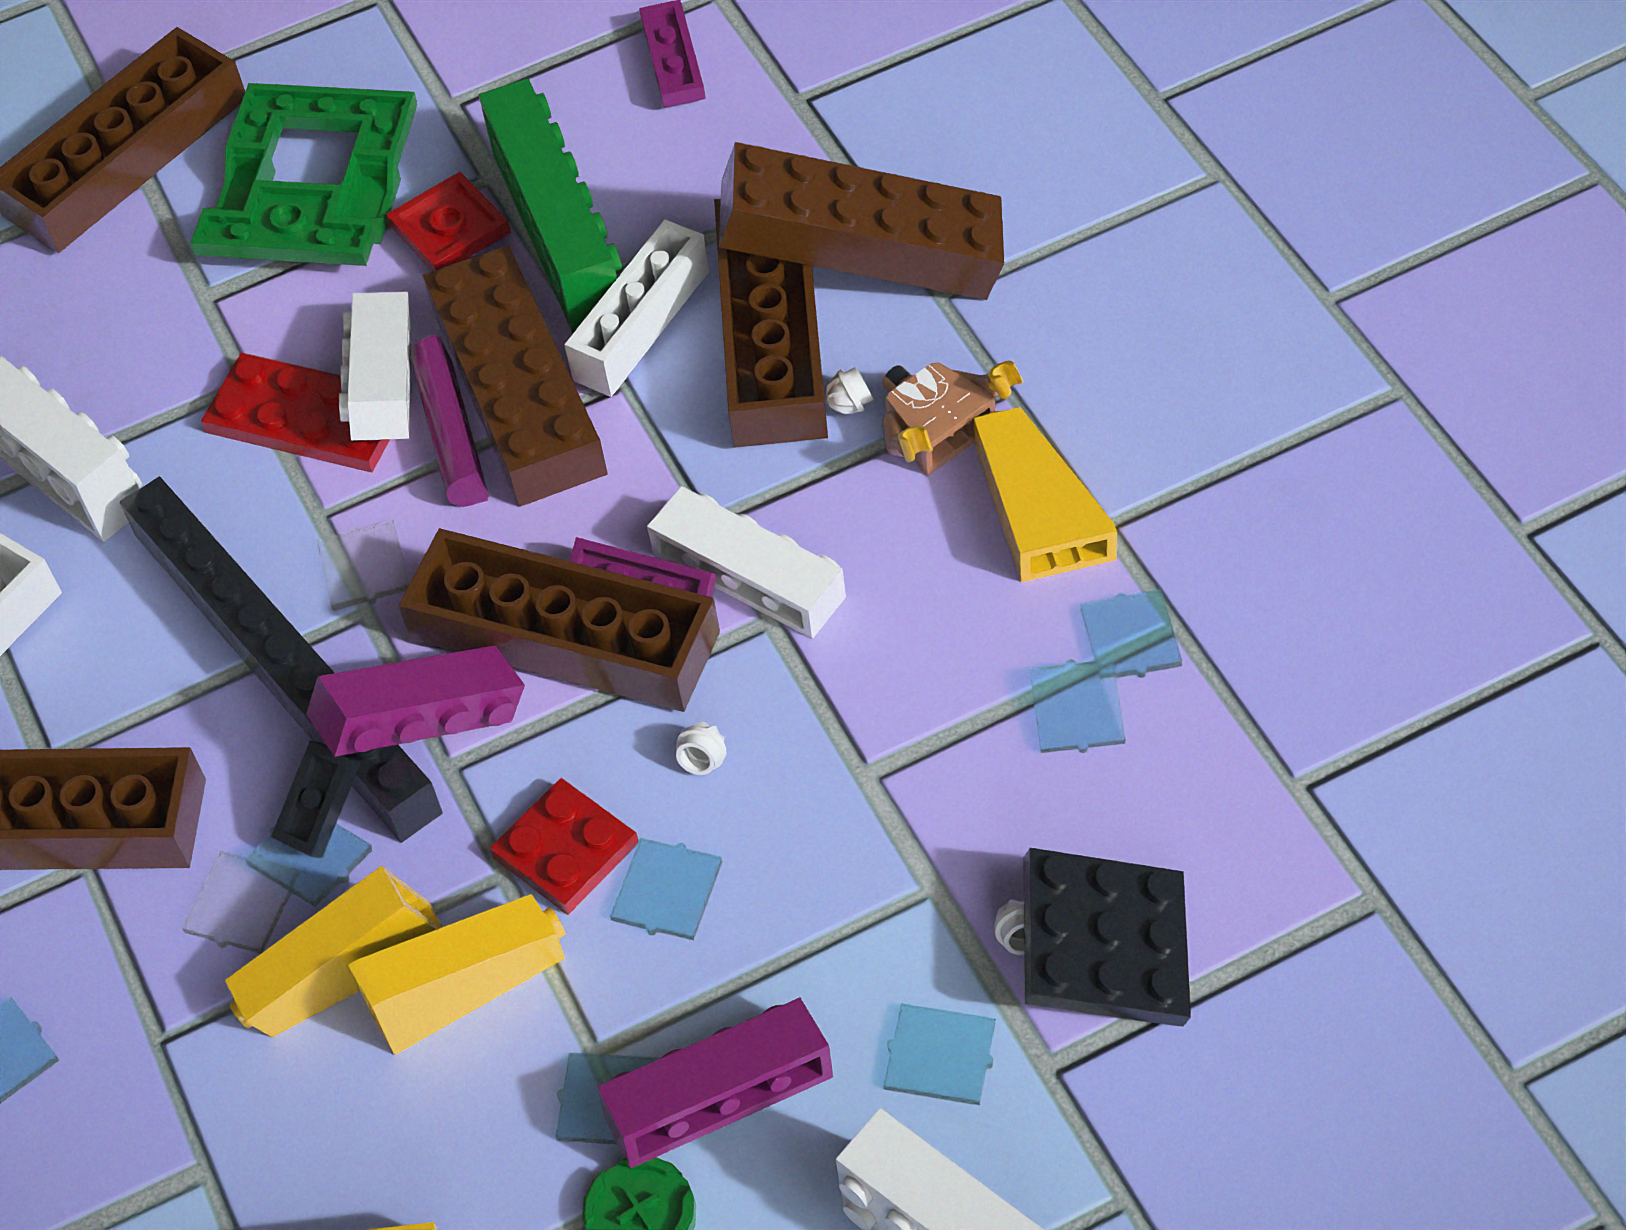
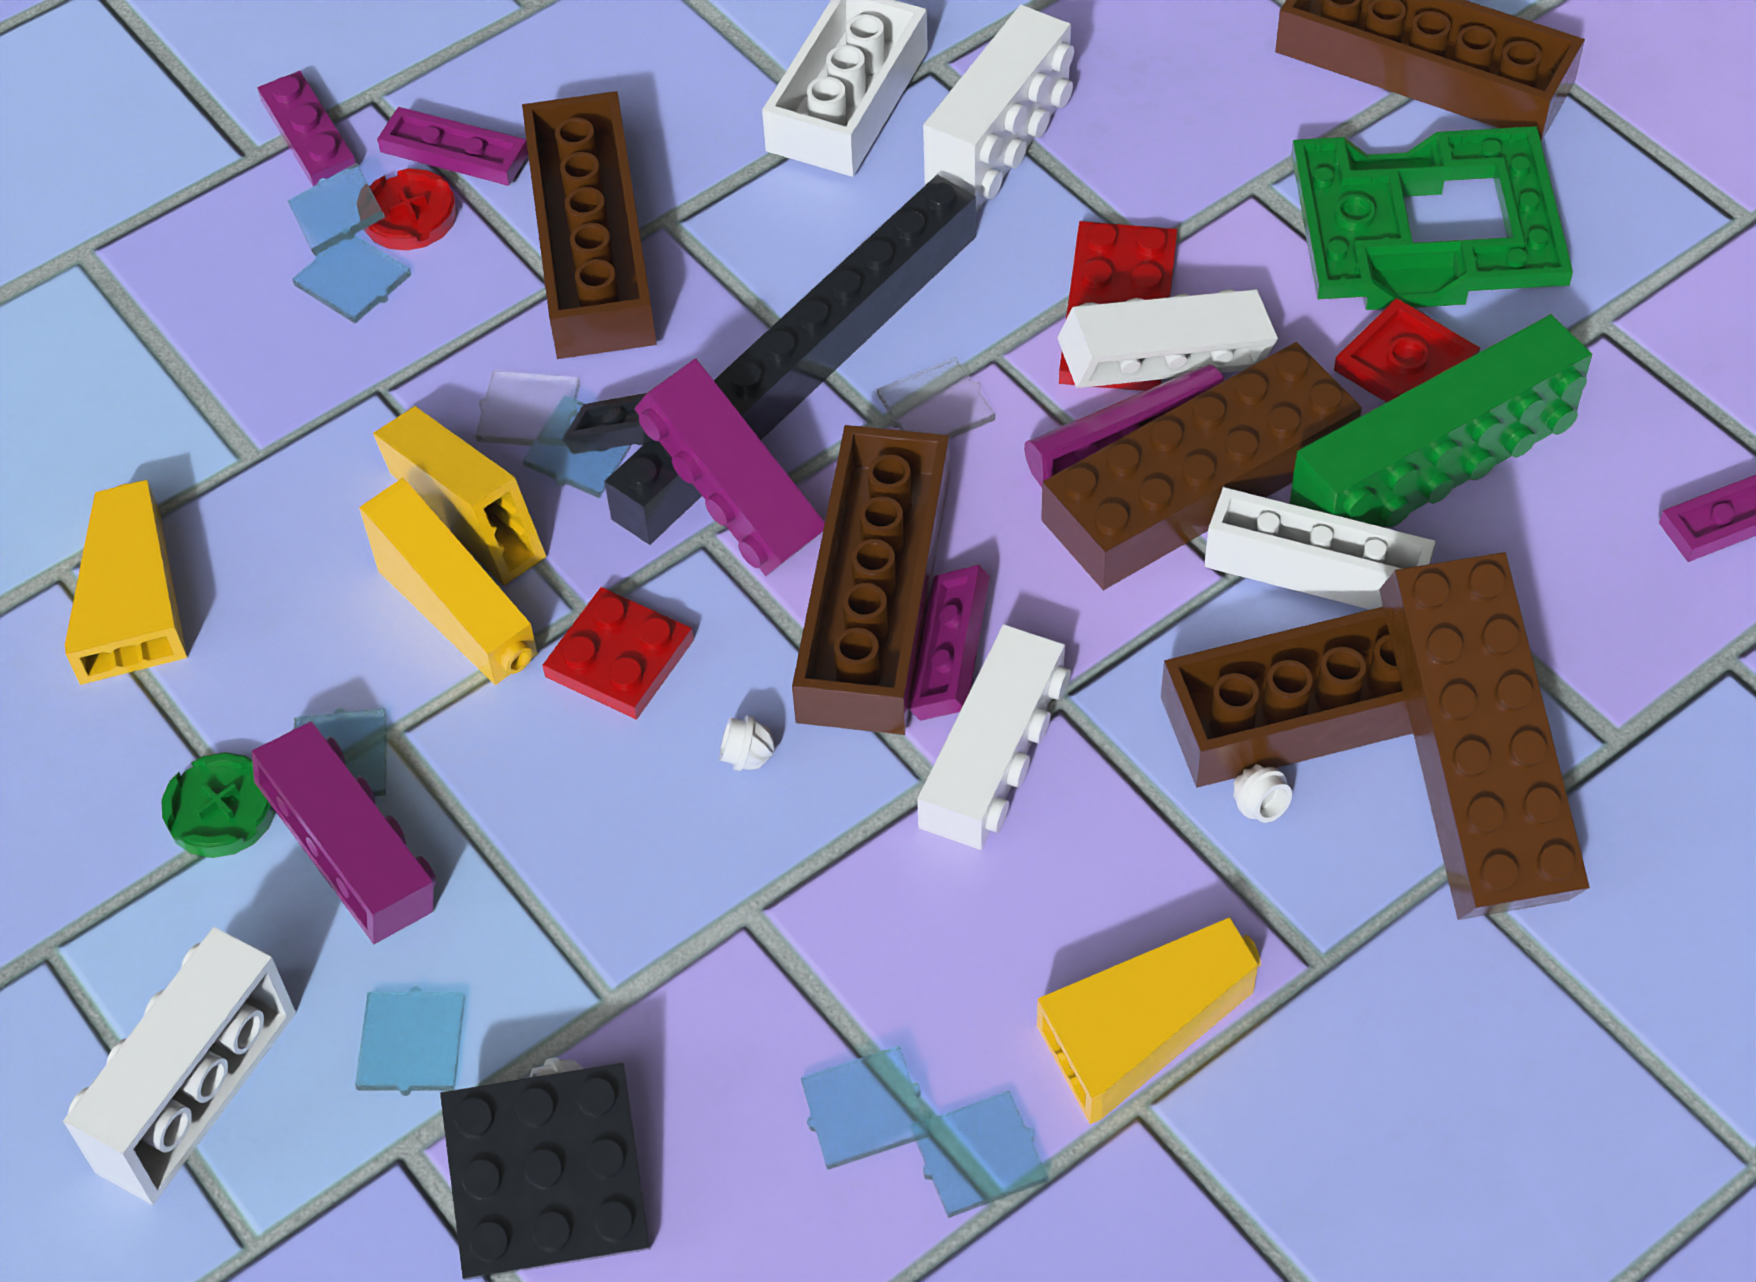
camera: 75 degrees right, 0 degrees up
clear light blue piece [610,838,723,941] -> none
nougat torso [882,361,1024,476] -> none

